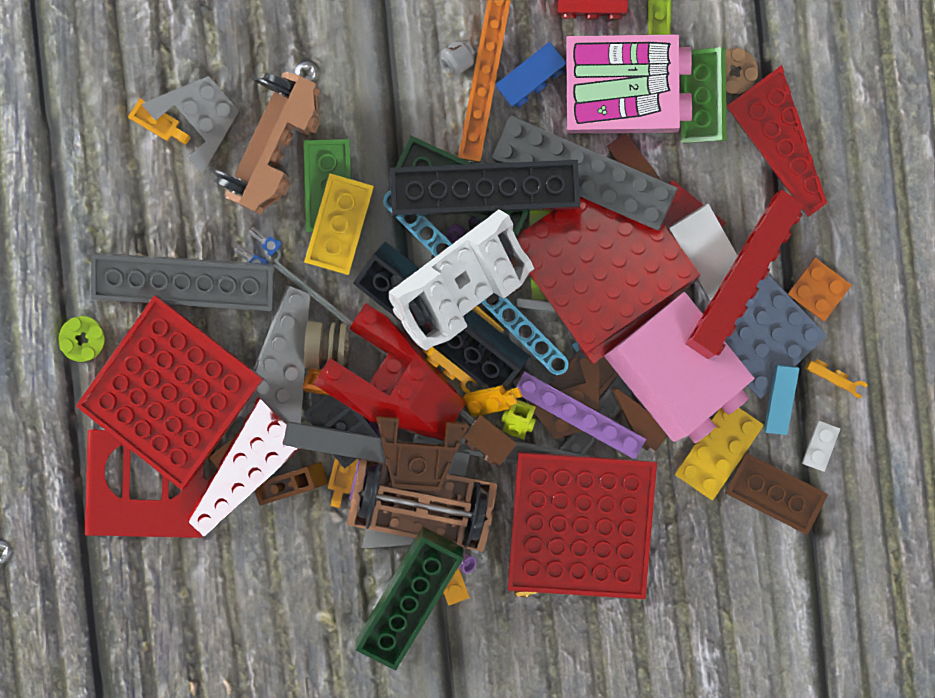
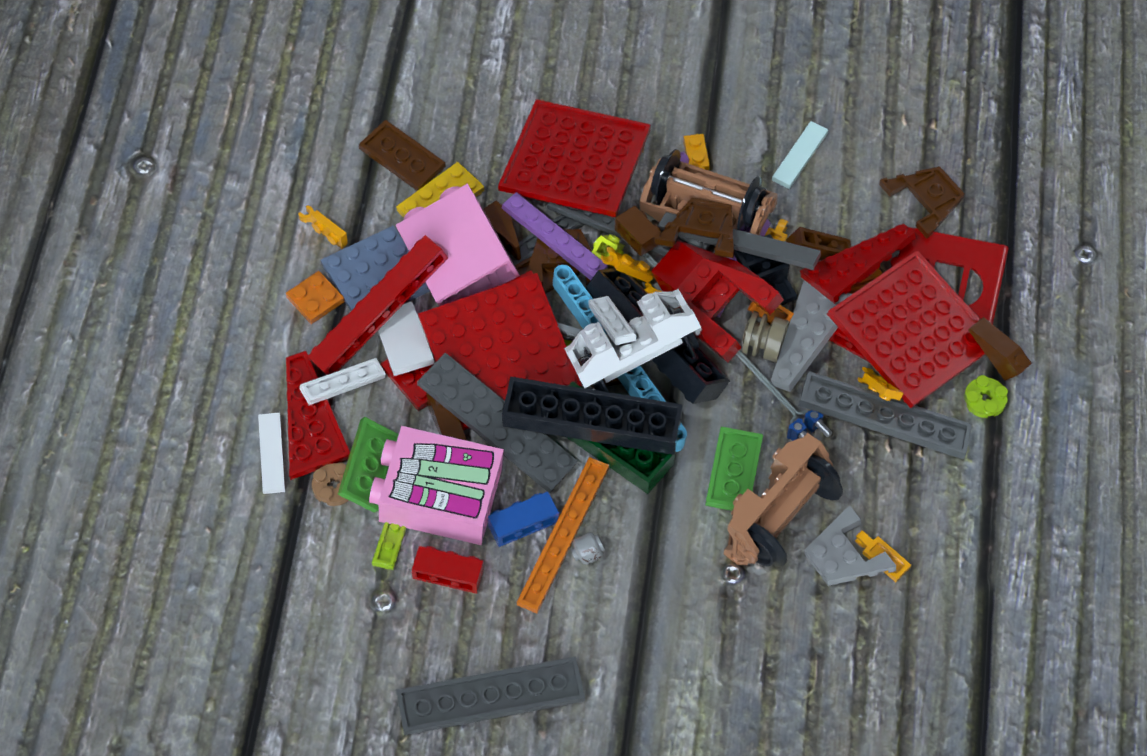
camera: 165 degrees left, 30 degrees down
yellow plate [304,173,374,275] -> none
dark green brick [355,527,464,671] -> none
medium azure tile [763,364,799,435] -> none
white plate [802,421,840,472] -> none
none -> white tile [258,413,285,494]
none -> white tile [299,358,386,405]
none -> white tile [588,296,636,345]
none -> light aqua tile [772,121,828,189]
none -> light orange plate [858,367,903,401]
none -> reddish brown wing [879,166,964,239]
none -> reddish brown slope [968,317,1032,380]

